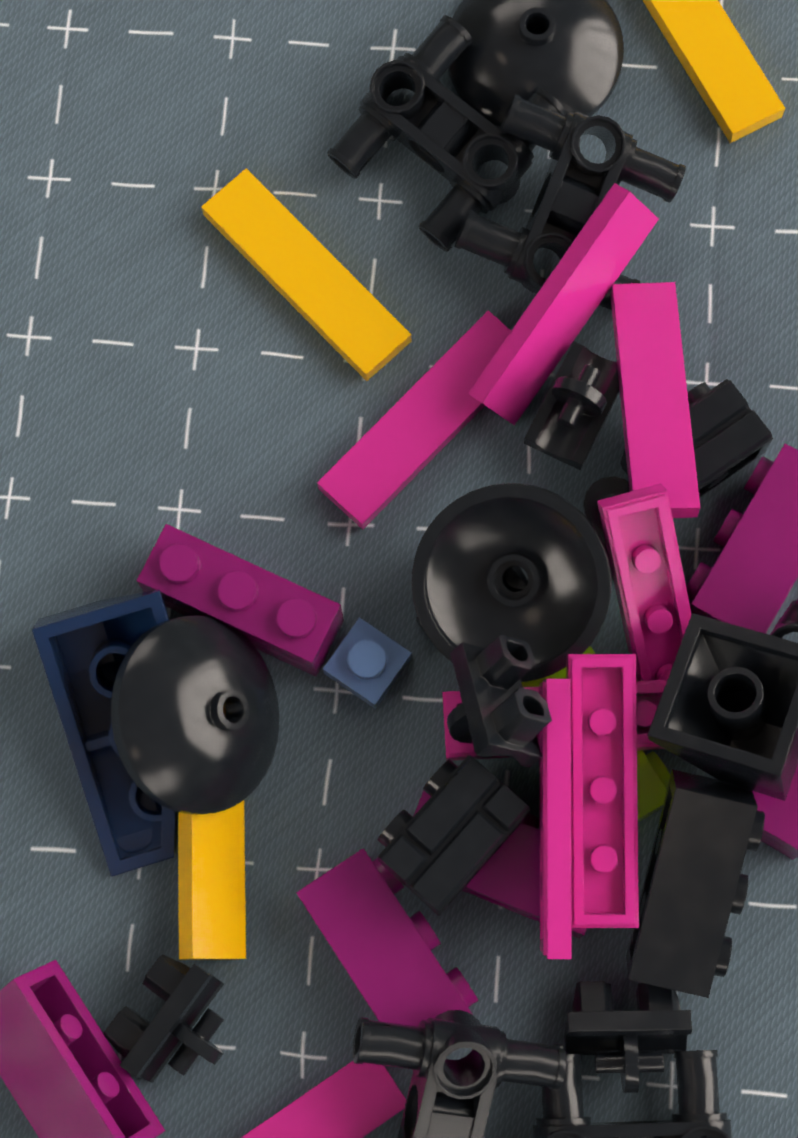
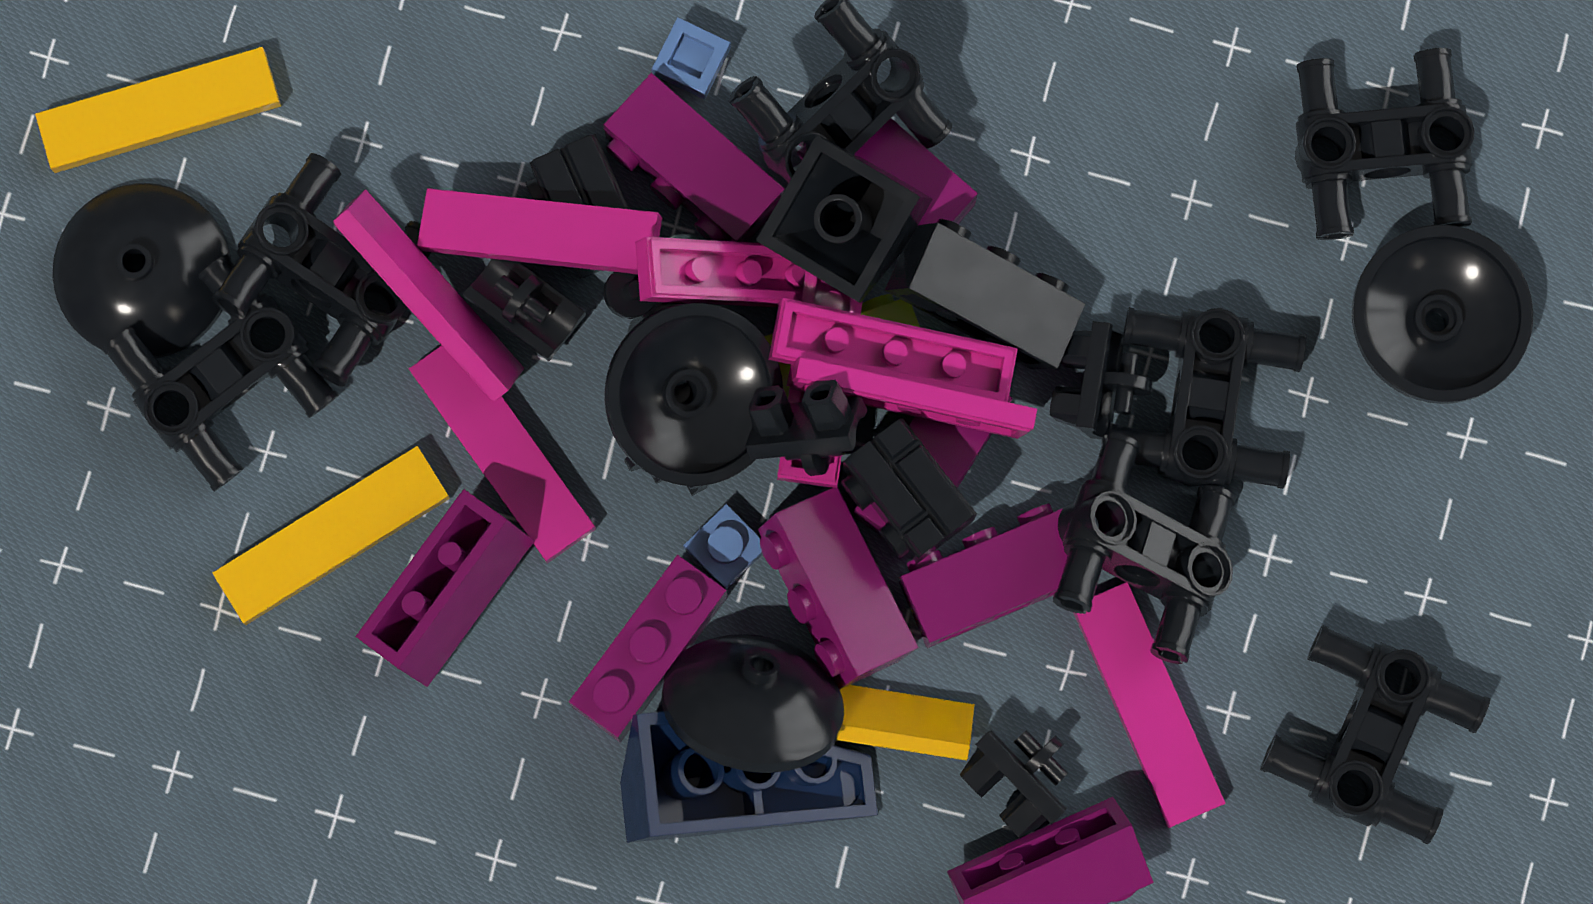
camera: 85 degrees left, 5 degrees up
none -> magenta brick [355,489,534,687]
none -> magenta brick [758,488,919,690]

